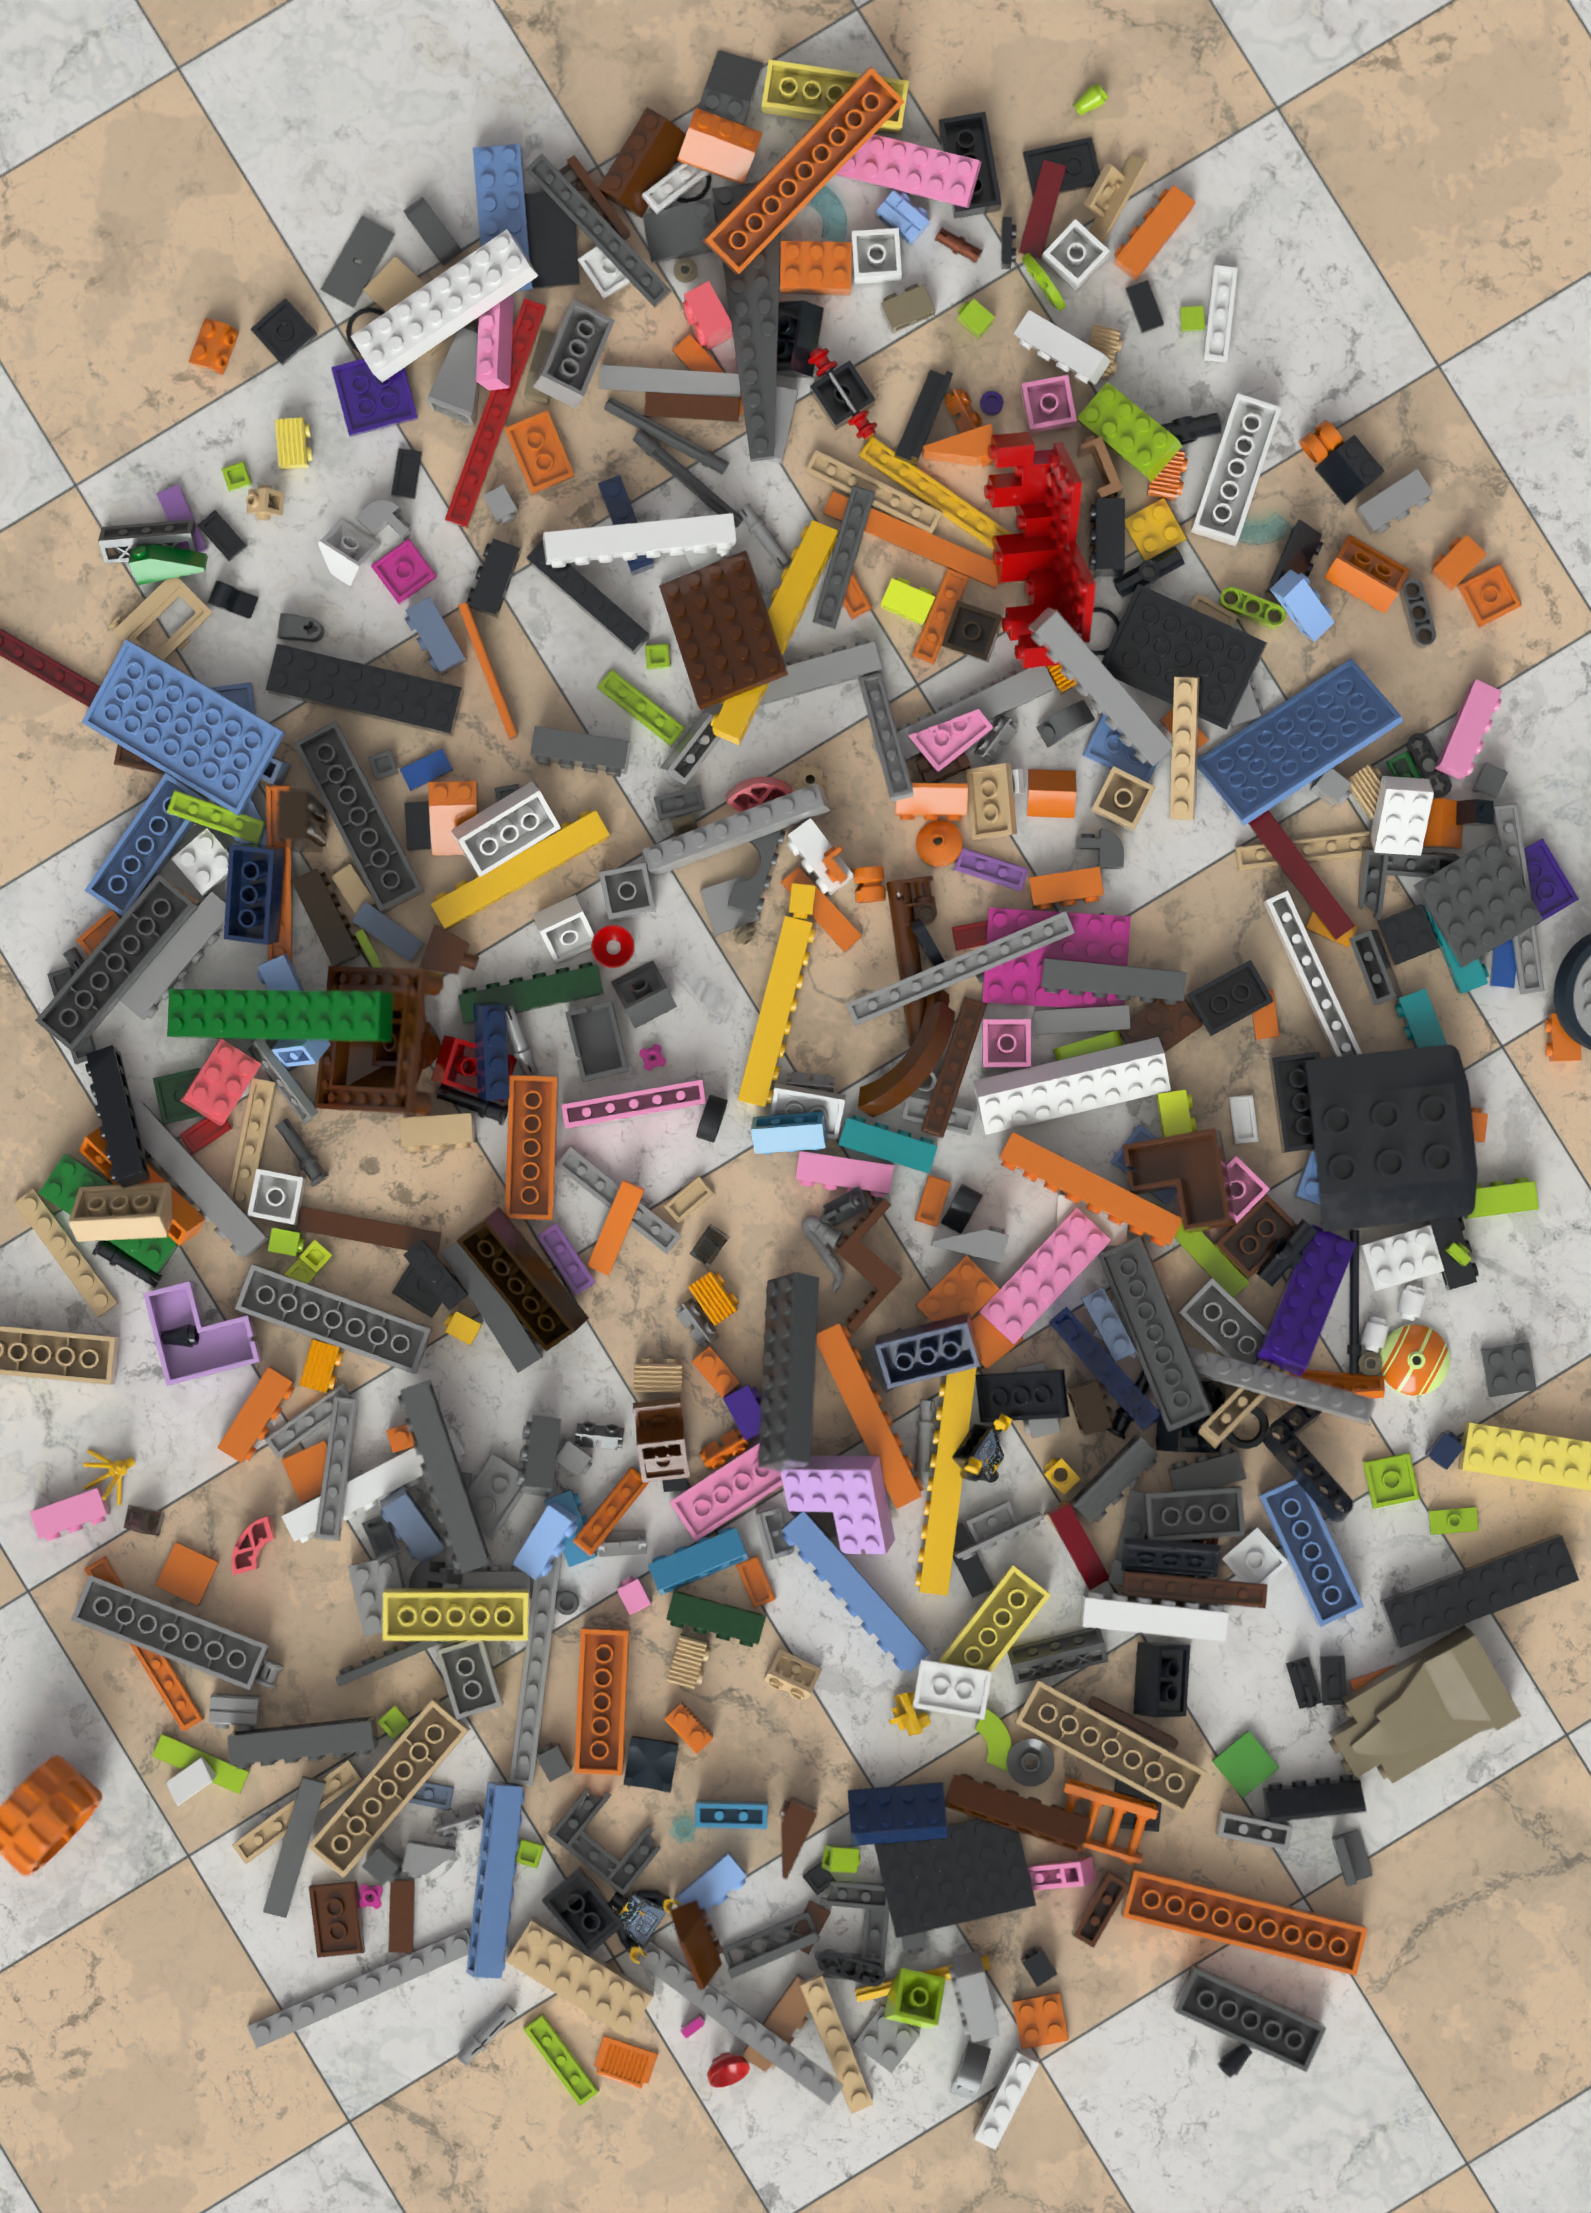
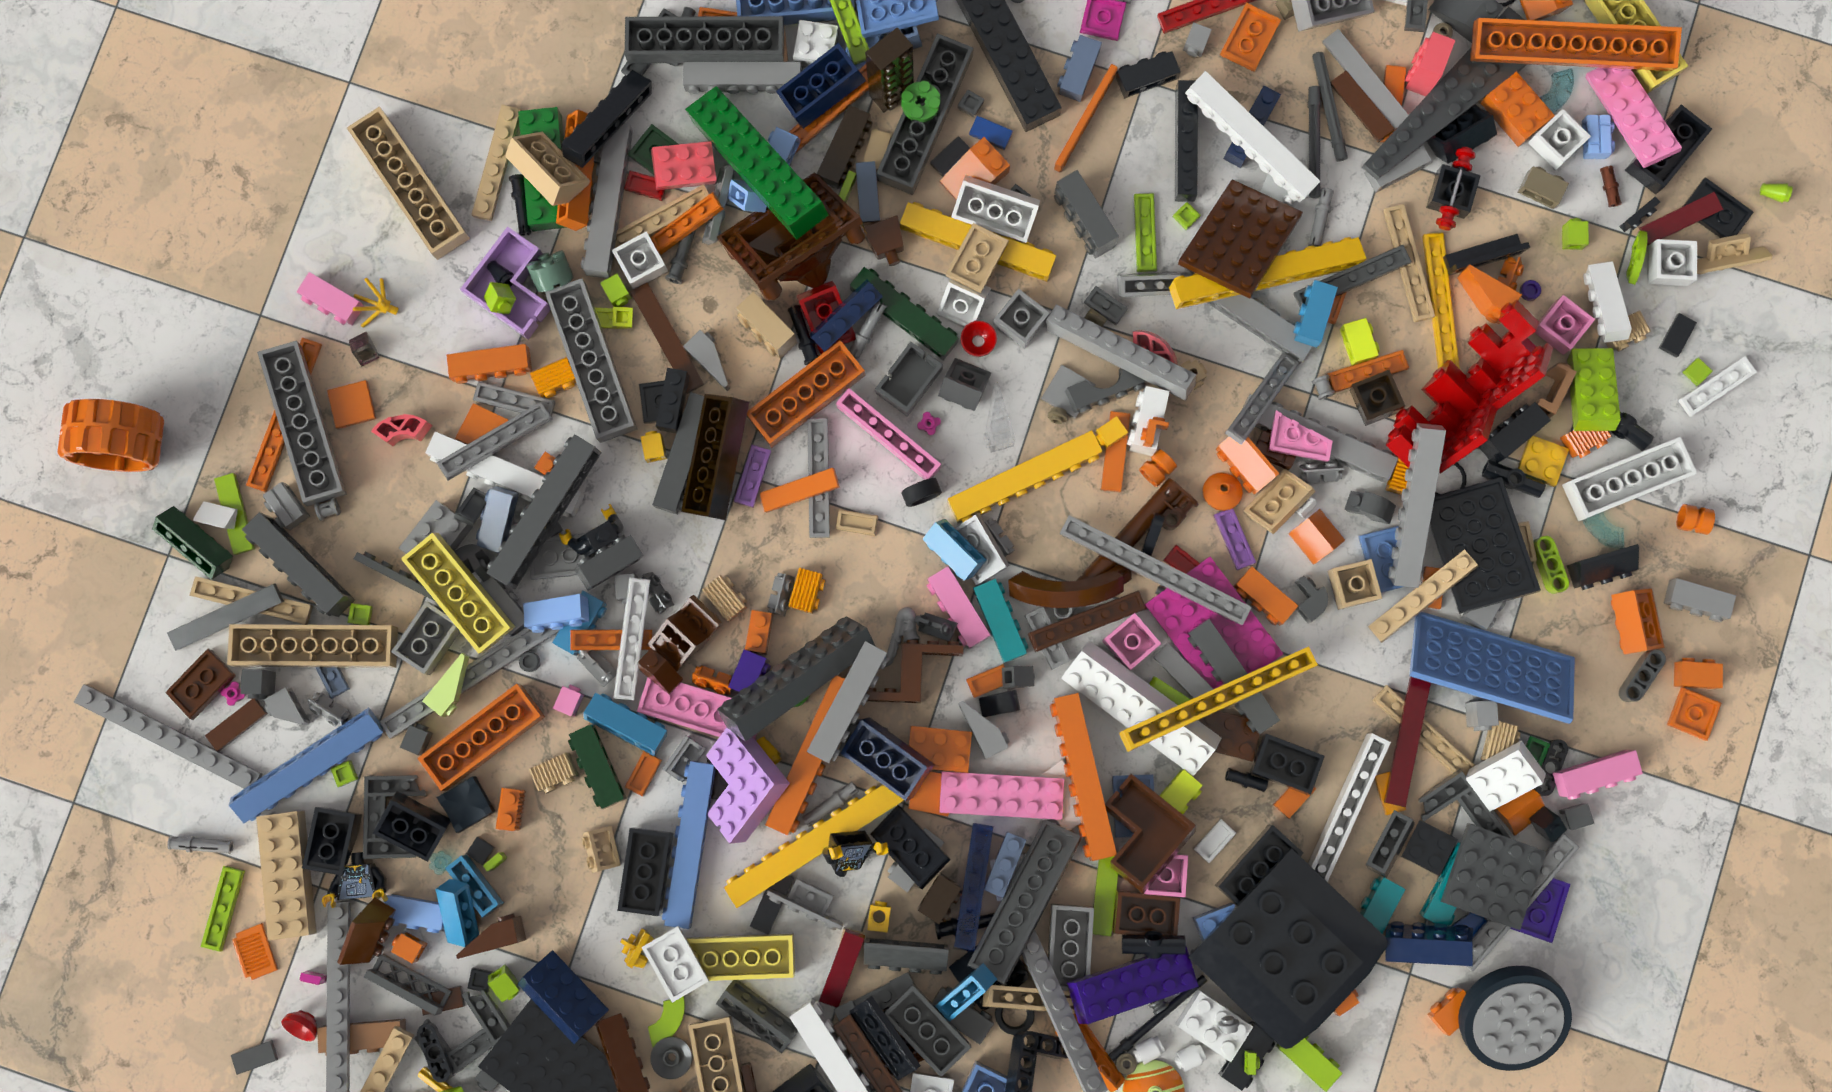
camera: 50 degrees right, 5 degrees down
clear smoke brick [690,1223,730,1267] -> none
orange tile [823,491,998,589] -> none
orange brick [1114,185,1196,281] -> none
light blue brick [1270,569,1335,642] -> none
black slope [1315,435,1384,506] -> none
none -> dark green brick [152,506,233,580]
none -> dark grey tile [231,1040,278,1075]
none -> black slope [373,791,451,862]
none -> orange brick [391,932,428,964]
none -> yellowish green slope [422,653,469,717]
none -> dark azure brick [435,879,479,947]
none -> black tile [466,836,495,865]
none -> lime brick [483,282,516,314]
none -> lime tile [483,852,507,871]
none -> sand green brick [526,250,574,292]
none -> black torso [559,504,623,557]
none -> white tile [613,577,650,700]
none -> black brick [617,827,674,916]
none -> reddish brown slope [638,648,683,695]
none -> orange tile [650,192,724,255]
none -> light grey slope [683,330,730,391]
none -> yellow cone [756,736,782,765]
none -> light grey brick [807,641,889,764]
none -> bright green plate [901,81,940,122]
none -> dark azure brick [936,963,997,1022]
none -> tan plate [946,223,1009,293]
none -> dark grey brick [1002,666,1035,688]
none -> yellow brick [1119,646,1318,752]
none -> dark grey bush [1148,999,1169,1015]
none -> light grey plate [1218,1016,1239,1034]
none -> black pin [1225,768,1268,792]
none -> dark azure brick [1293,280,1338,348]
none -> light grey bush [1312,375,1336,400]
none -> dark blue brick [1385,921,1473,966]

